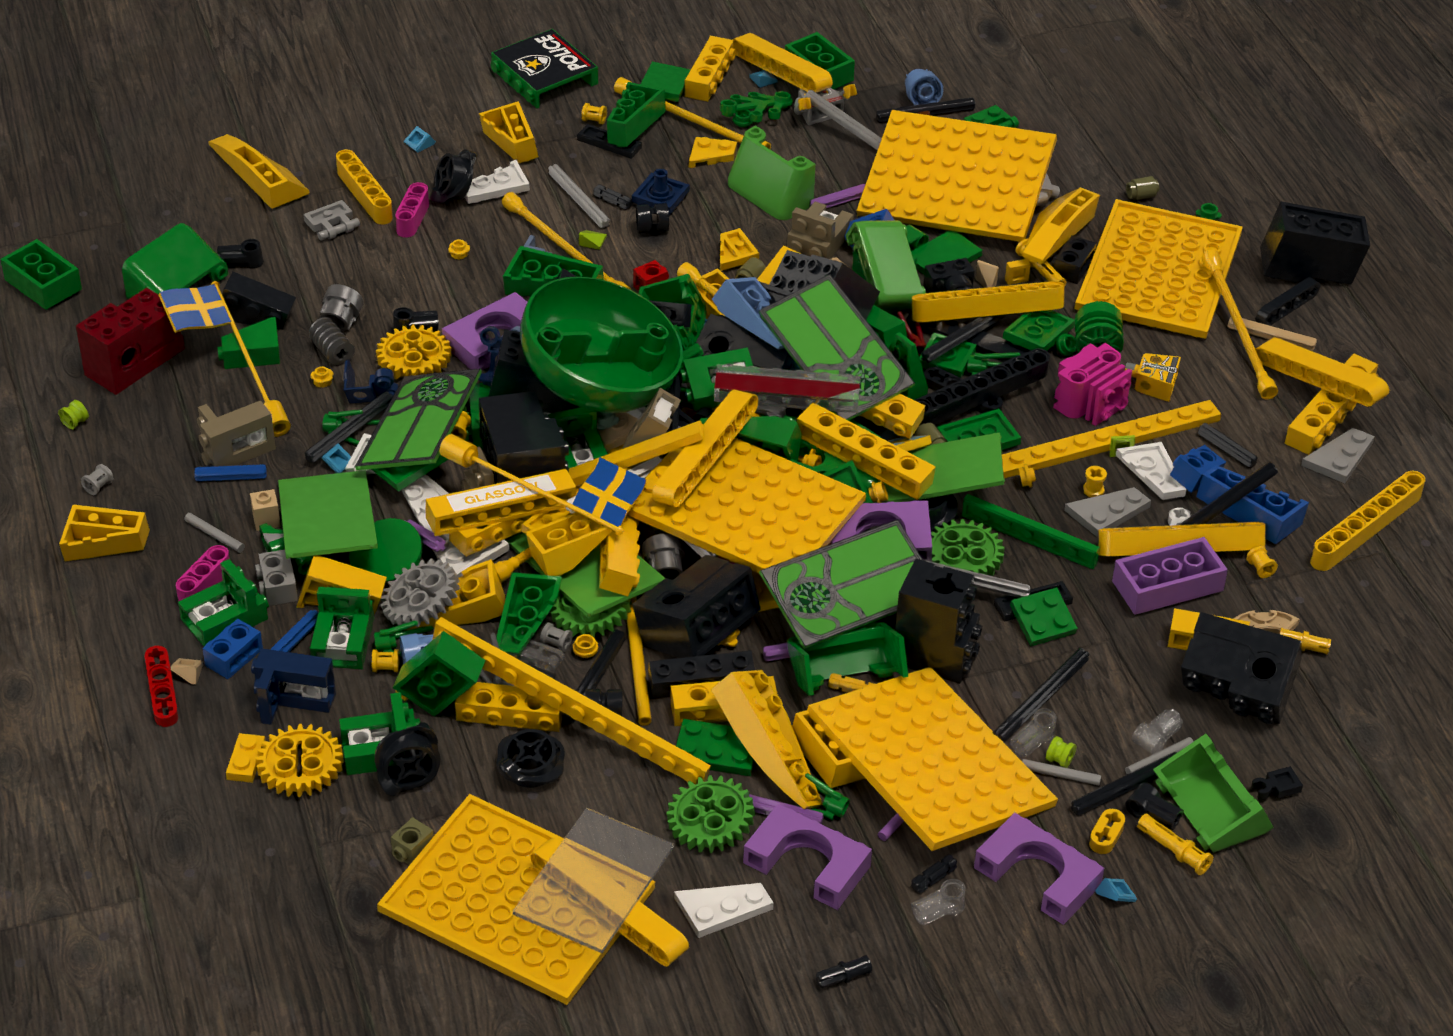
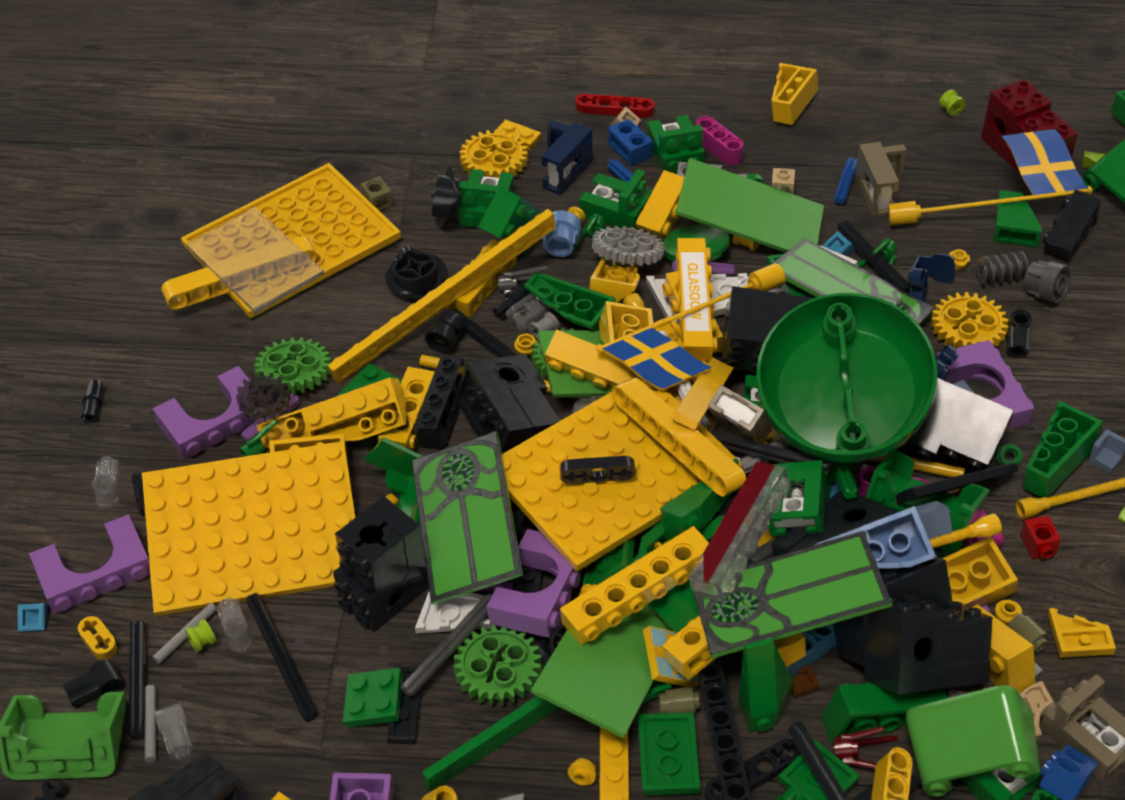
camera: 115 degrees right, 5 degrees up
light grey bush [81,464,114,495] -> none
light grey bar [184,513,245,553] -> none
white wing [674,883,773,938] -> none
yellow pin [1137,813,1214,875] -> none
none -> clear smoke gear [236,372,290,422]
none -> black beam [559,456,636,484]
none -> sand blue panel [915,501,952,539]

